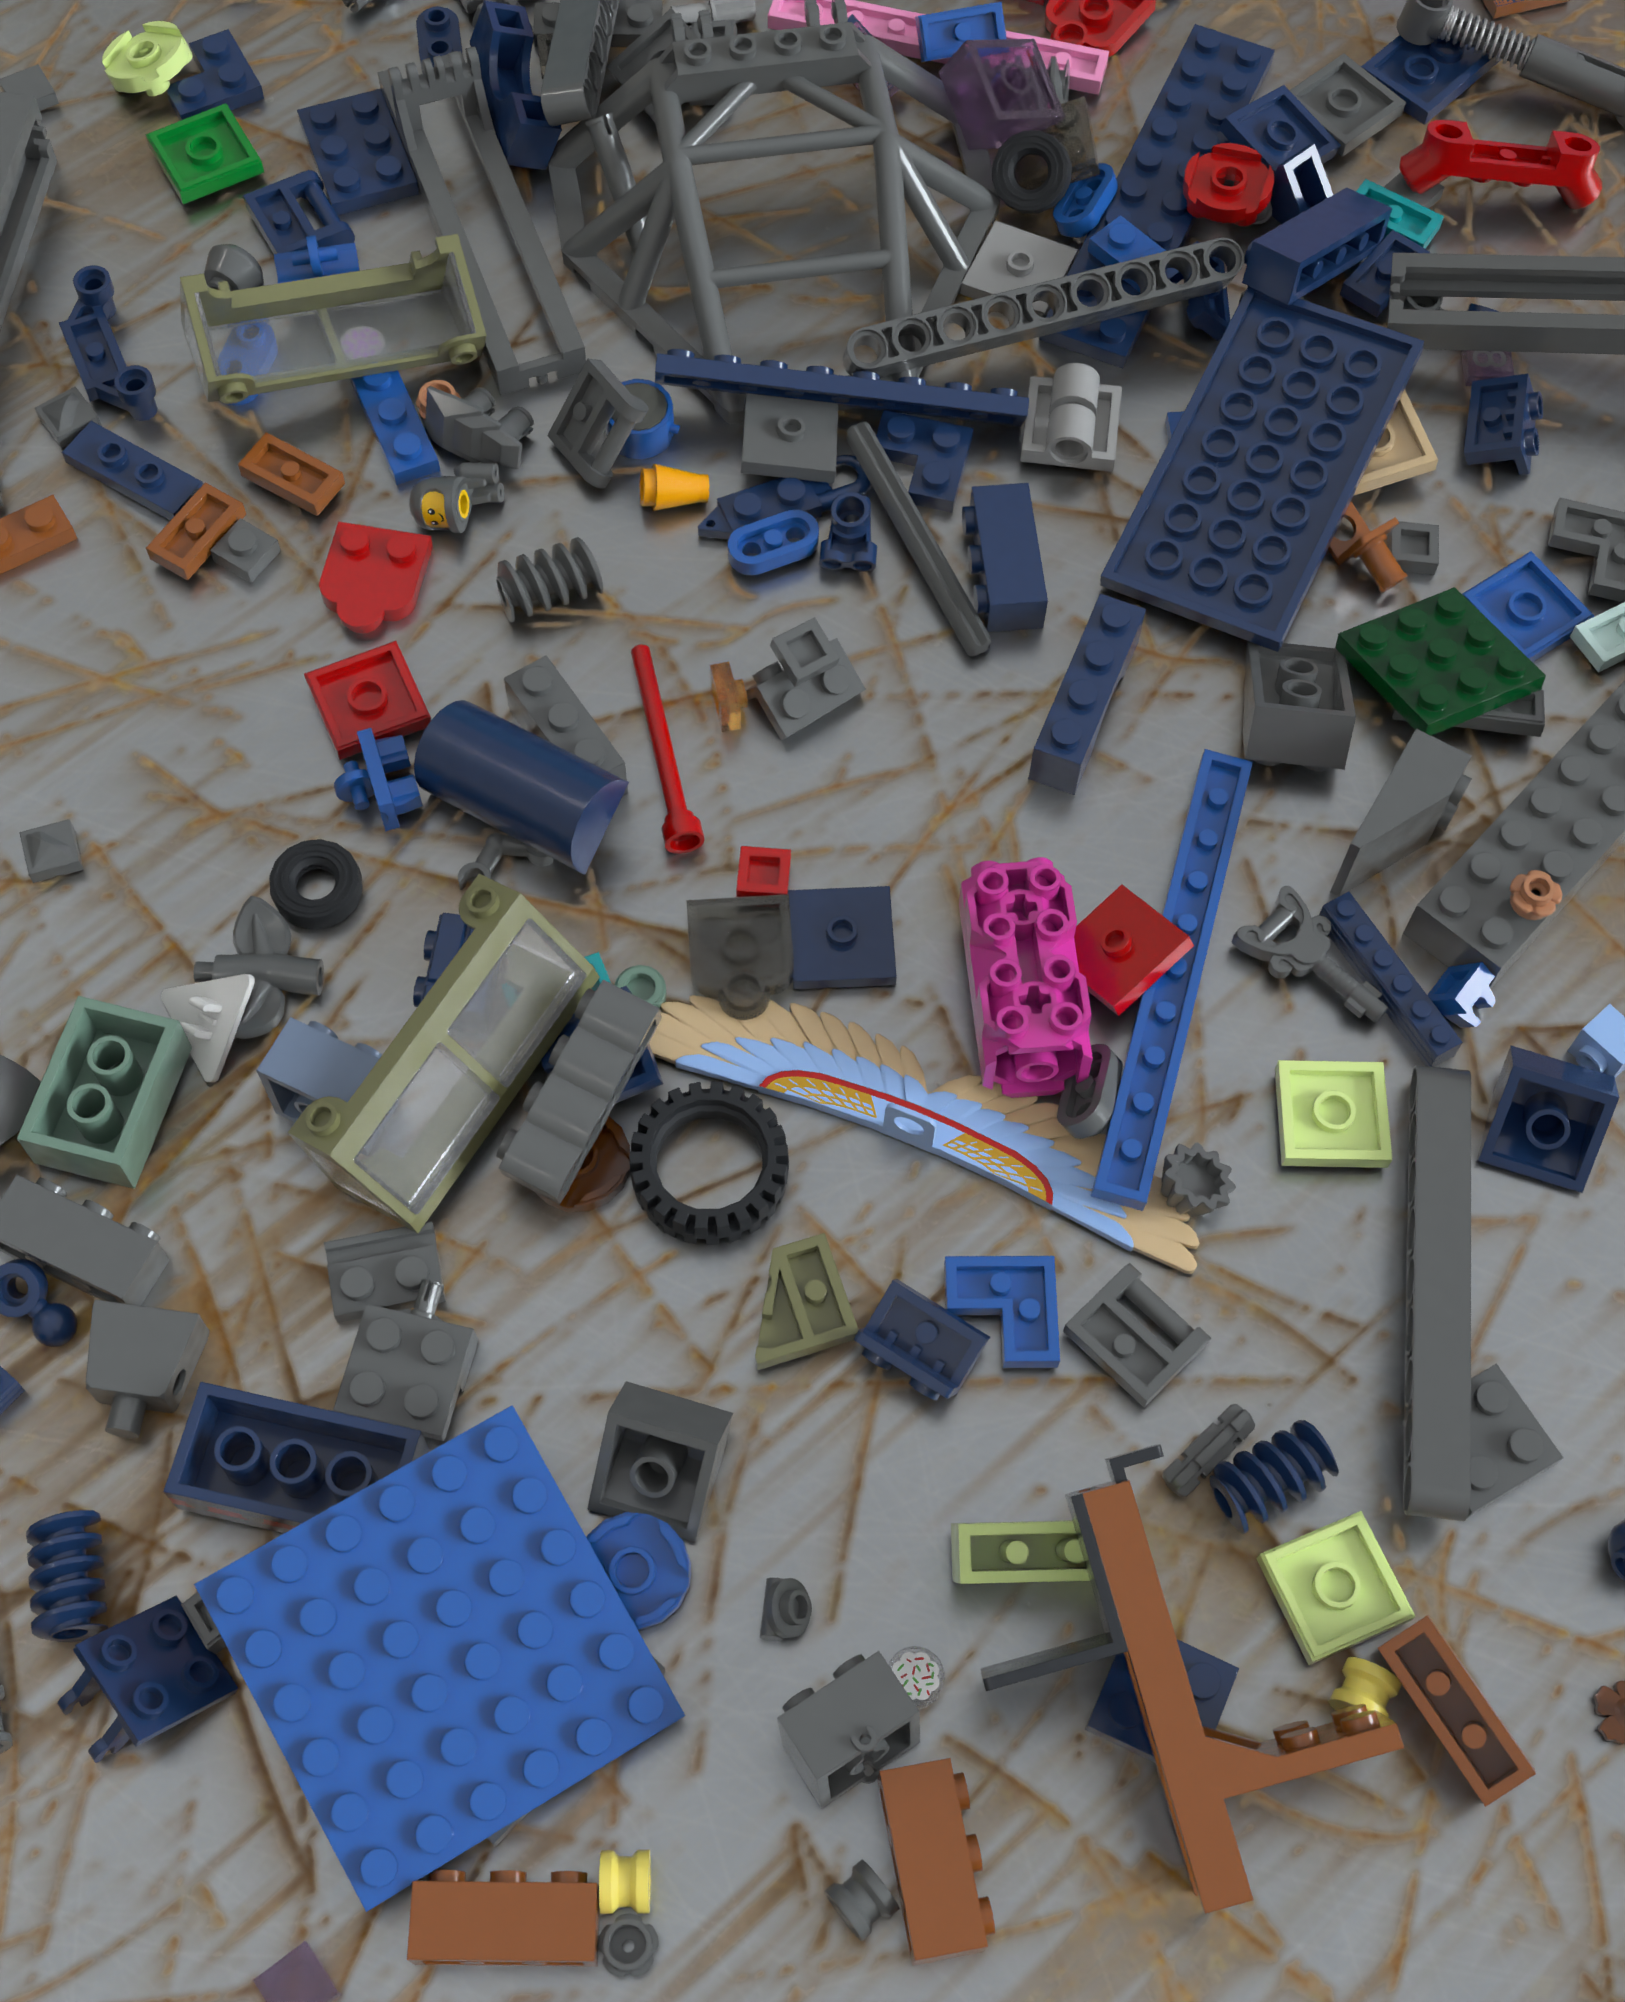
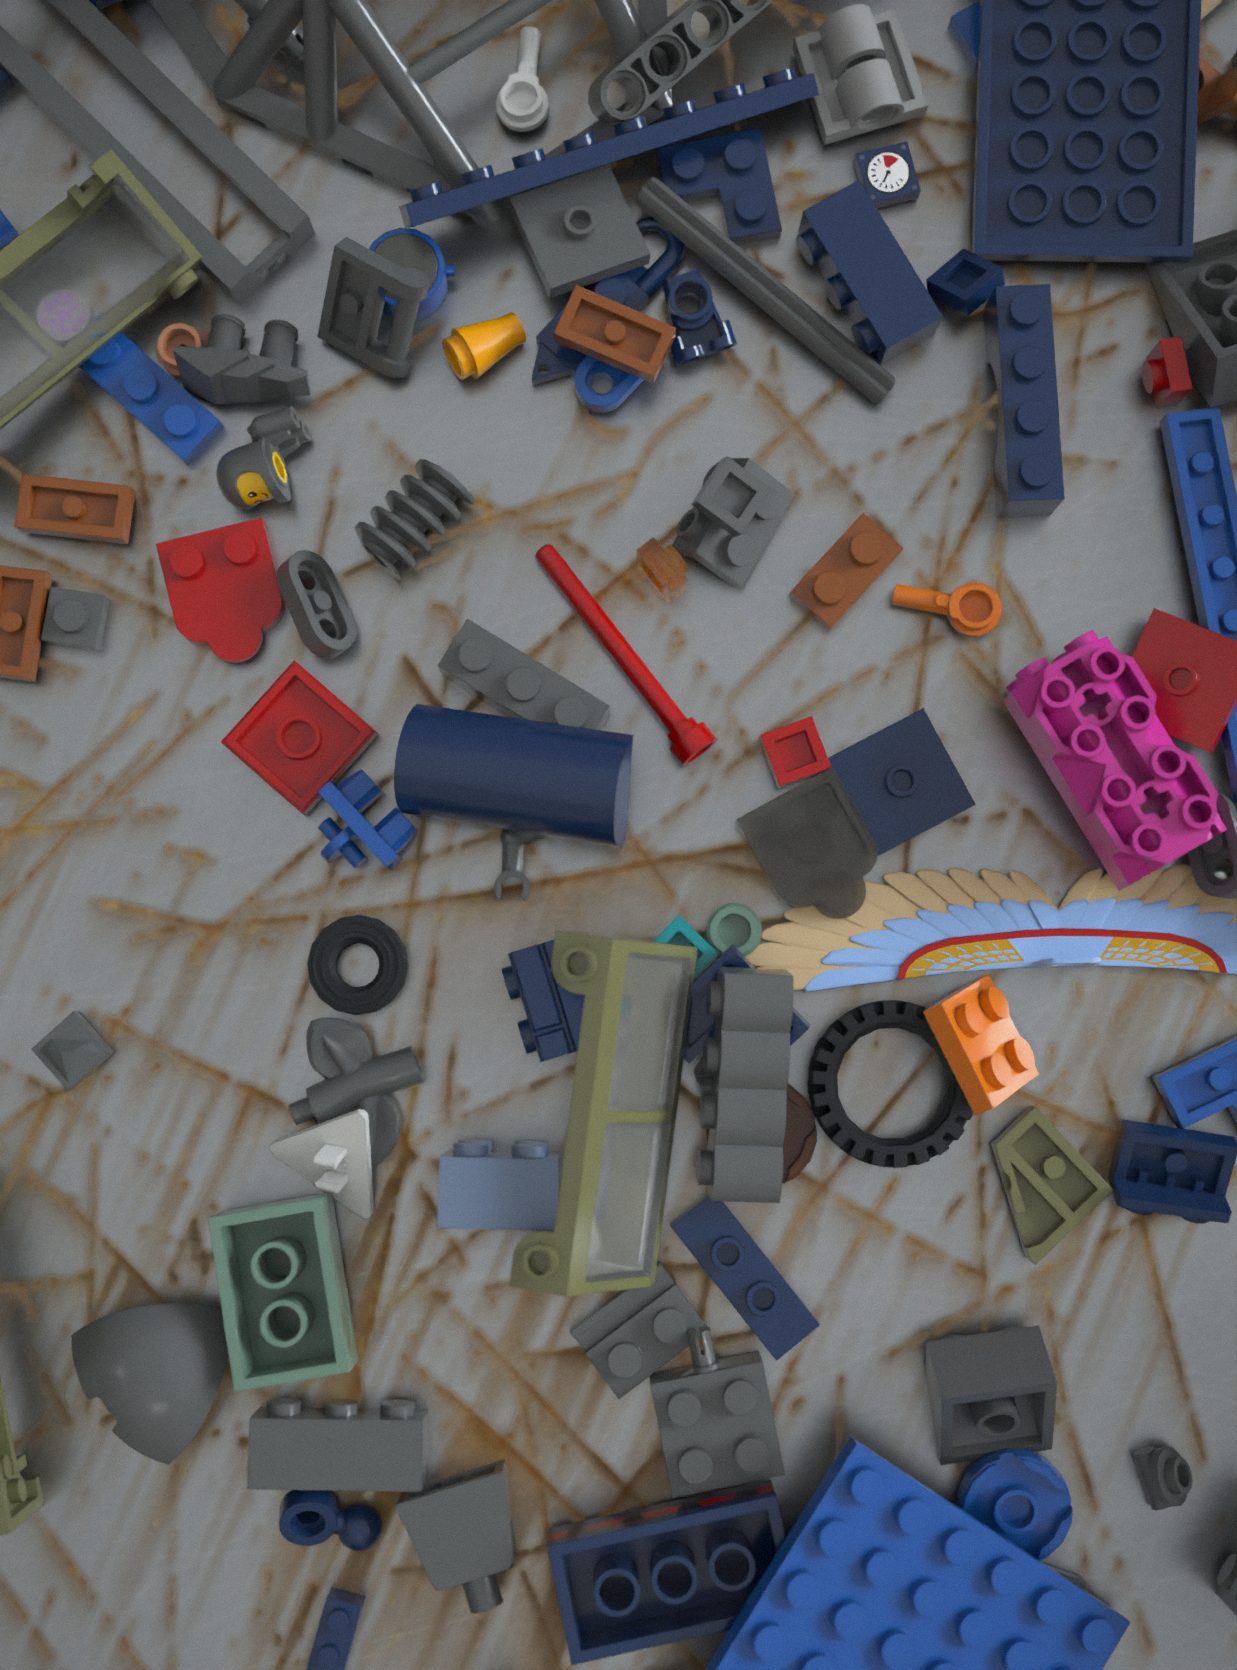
camera: 25 degrees left, 20 degrees up
none -> dark grey plate [277,550,357,659]
none -> white plate [496,26,549,132]
none -> dark orange plate [553,285,676,384]
none -> dark blue plate [670,1194,820,1361]
none -> dark orange plate [789,513,904,631]
none -> tile [853,141,921,209]
none -> orange plate [891,582,1002,637]
none -> orange plate [923,974,1039,1116]
none -> dark blue plate [926,248,1005,317]
none -> red plate [1142,336,1193,409]

